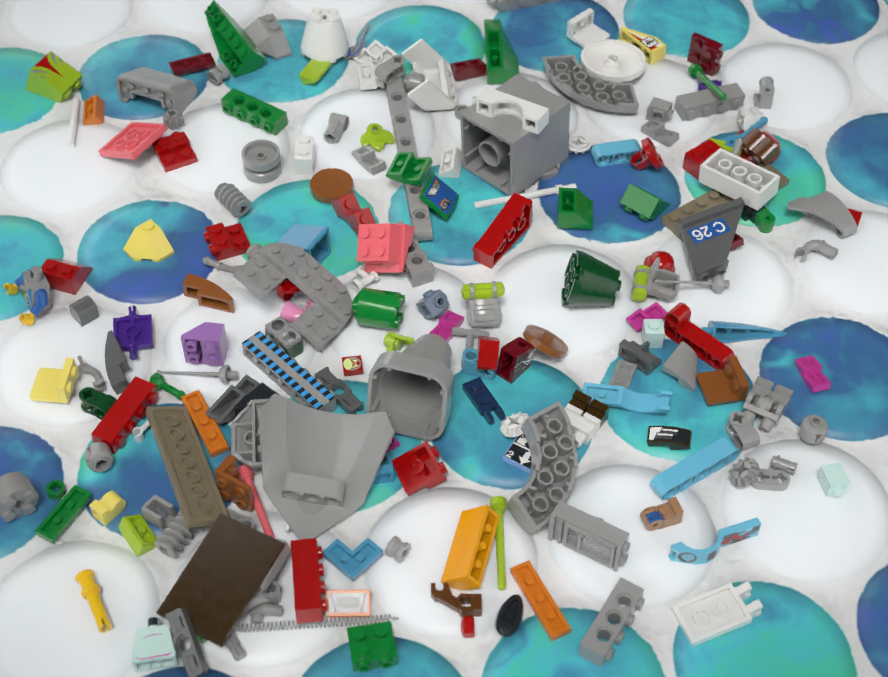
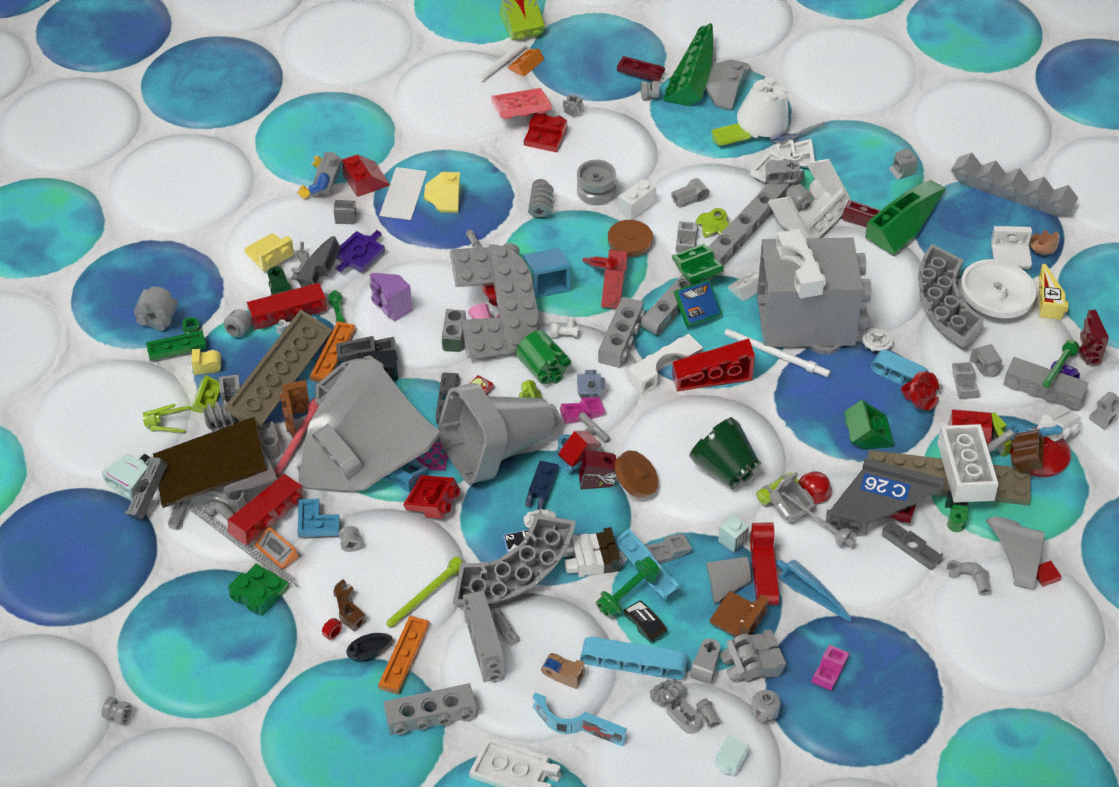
camera: 45 degrees right, 0 degrees up
yellow pin [75,569,113,633] -> none
light grey windscreen [116,67,197,113] -> none
light grey sword [157,365,238,384] -> none
dark orange slope [182,273,235,313] -> none
red plate [203,222,251,261] -> none
green brick [221,88,288,136] -> none
brick [242,331,337,413] -> none
coral piece [357,223,414,273] -> none
light orange brick [440,505,500,591] -> none
light grey piece [461,281,505,328] -> none
green slope [557,187,593,230] -> none
dark grey panel [618,339,662,376] -> none
dark pink slope [626,301,667,333] -> none
none -> lime plant [143,404,191,433]
none -> white sticker [380,167,427,220]
none -> red axle [583,256,615,270]
none -> green piece [596,557,661,618]
none -> white arch [627,334,703,395]
none -> dark grey piece [882,519,943,570]
none -> light grey window [889,148,918,180]
none -> nougat hair [1029,230,1059,256]

